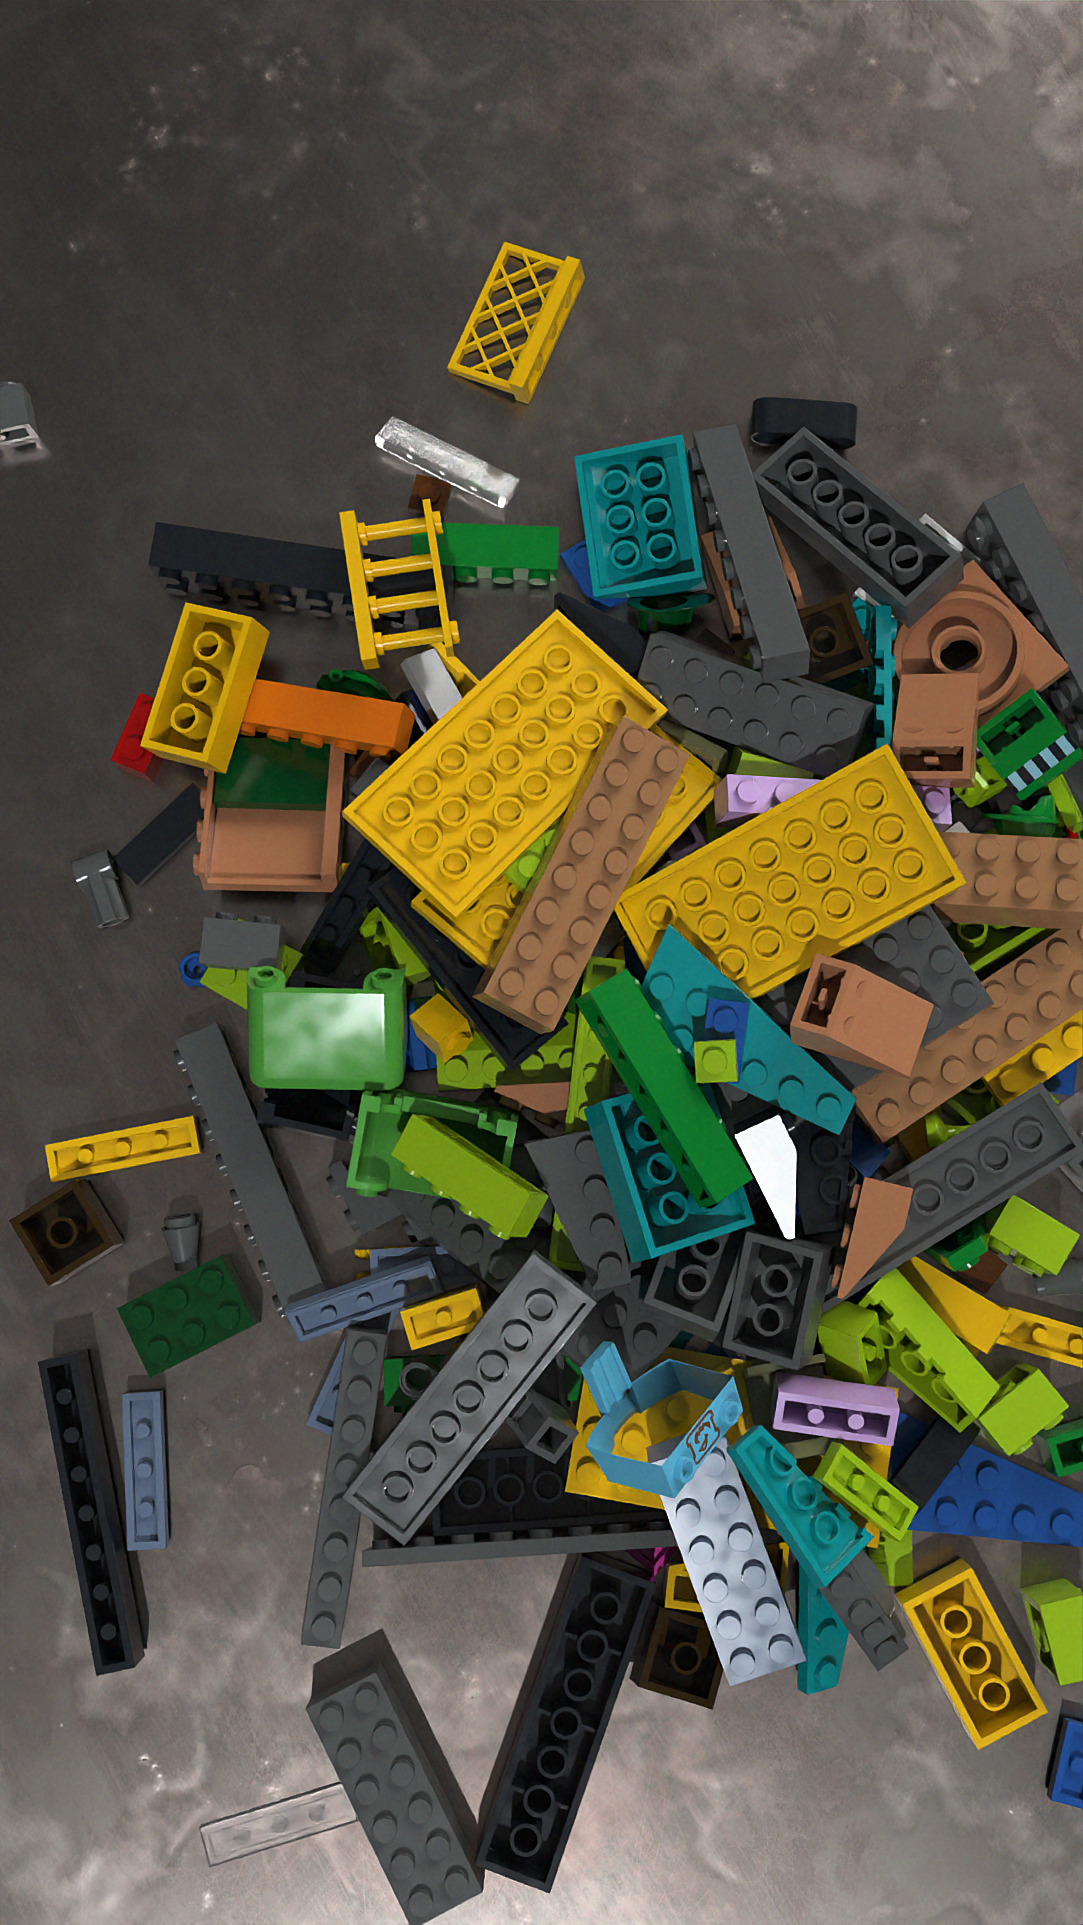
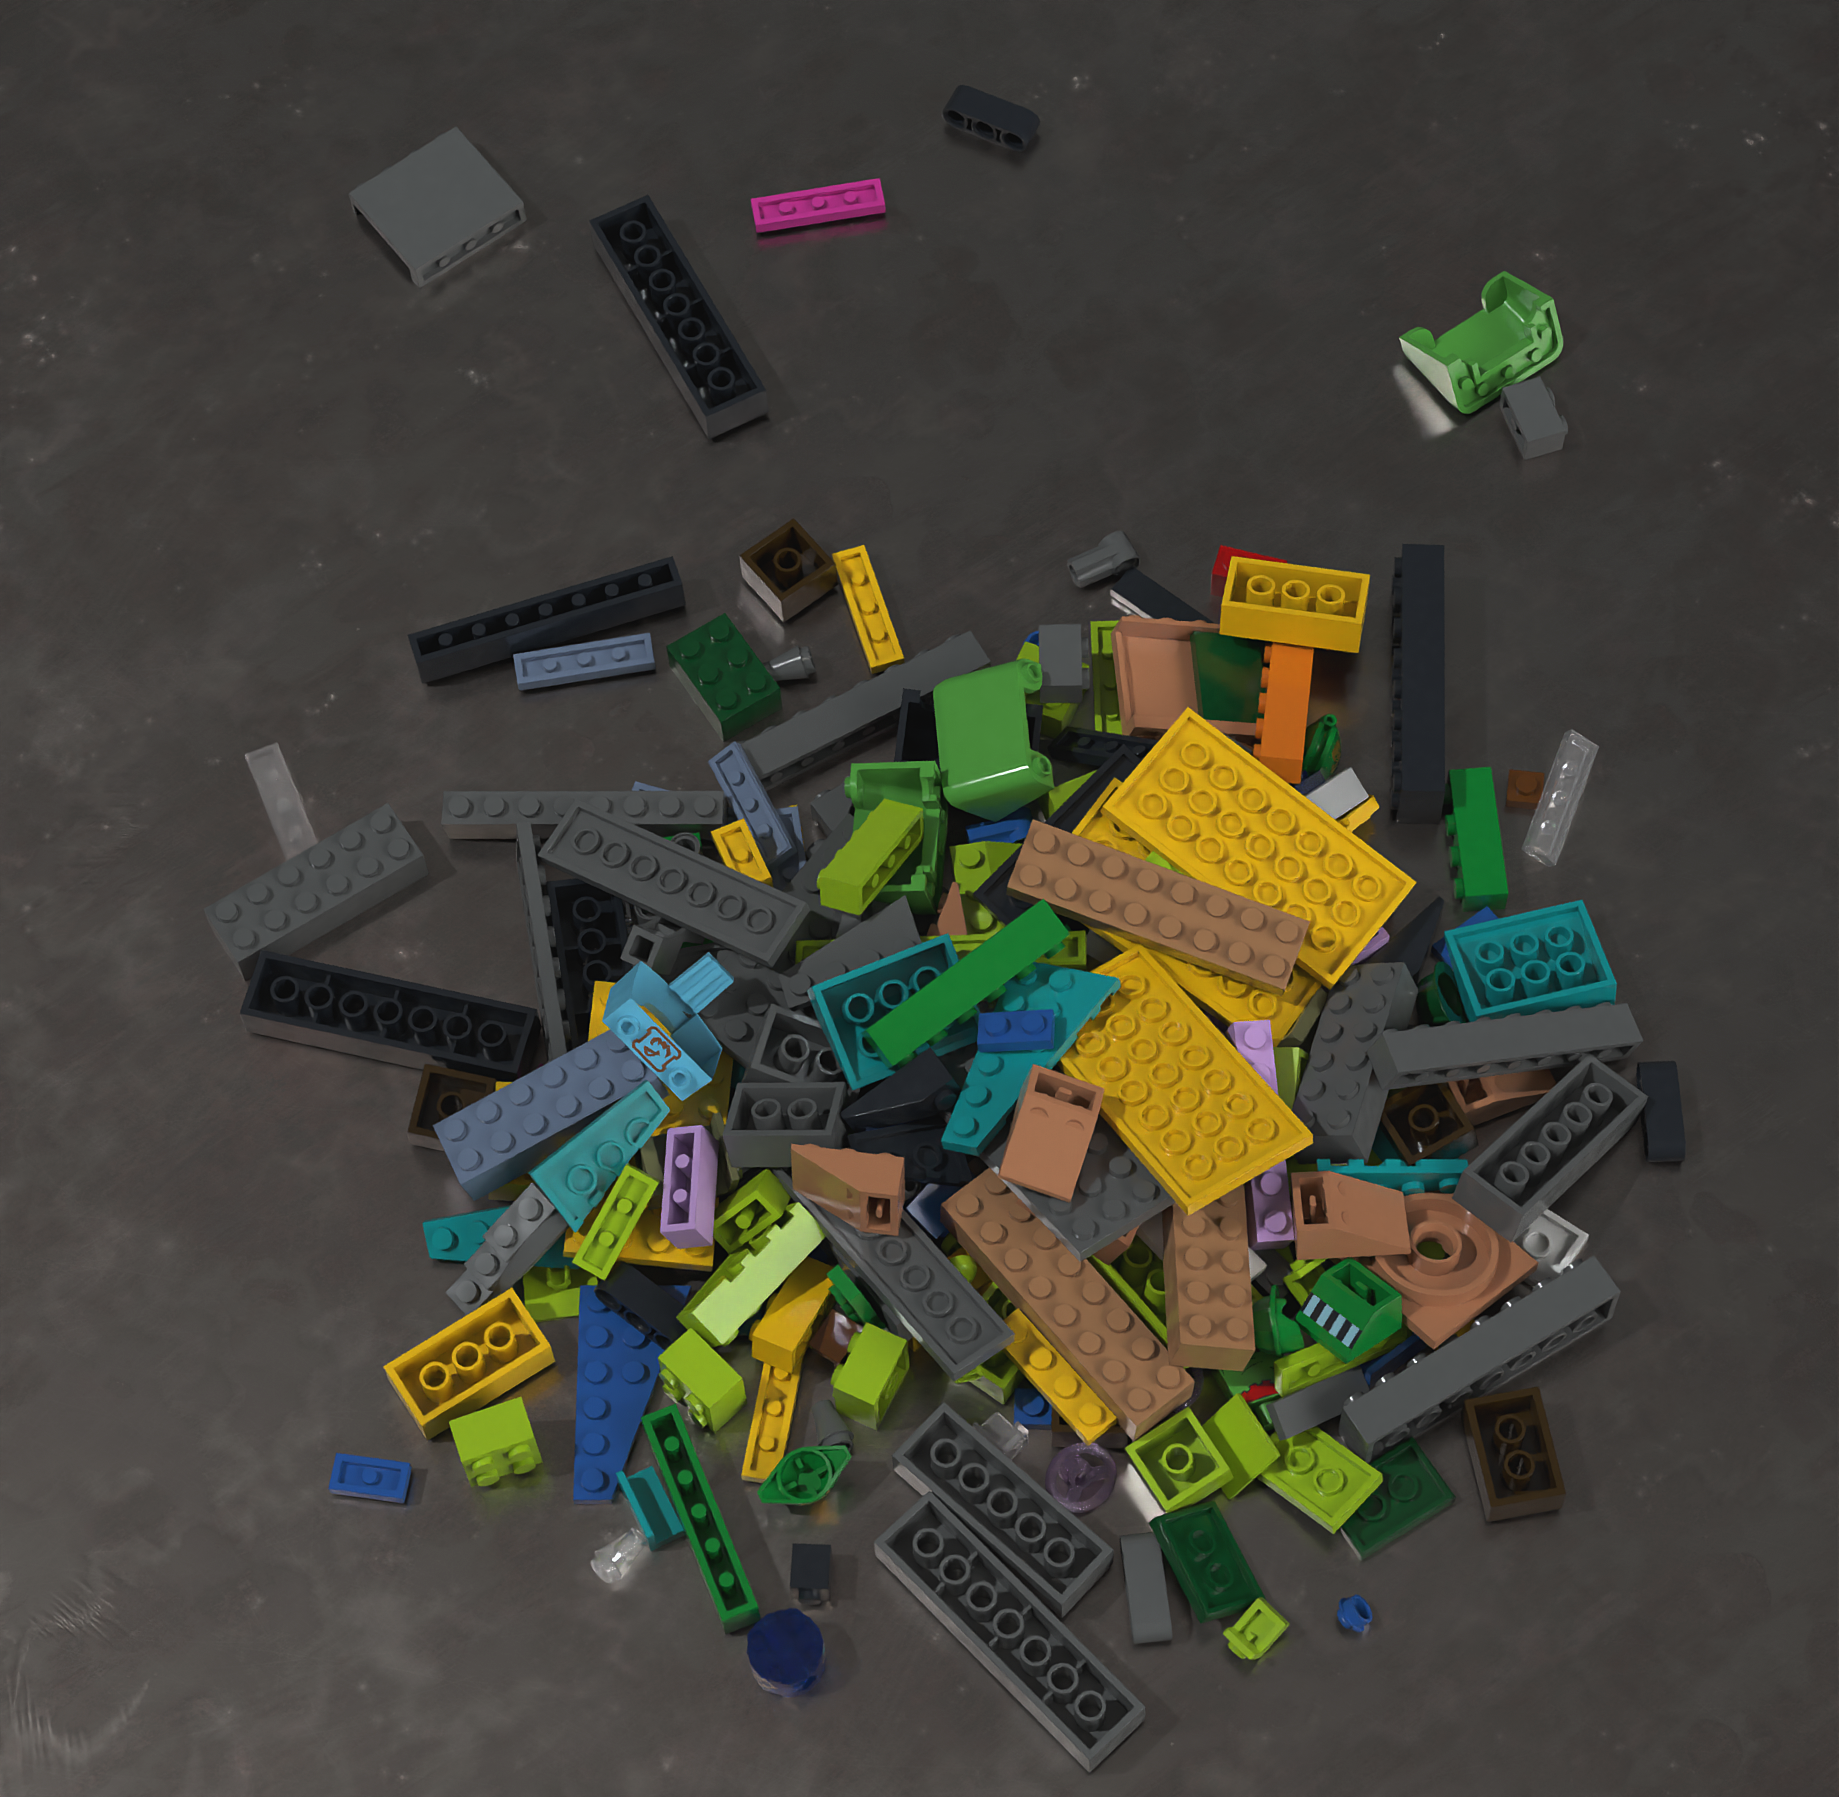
camera: 85 degrees right, 20 degrees down
yellow fence [339,499,460,670] -> none
yellow brick [409,993,474,1063] -> none
yellow fence [447,241,585,404] -> none
lime plate [694,1039,738,1083] -> none
none -> lime plate [1090,620,1122,735]

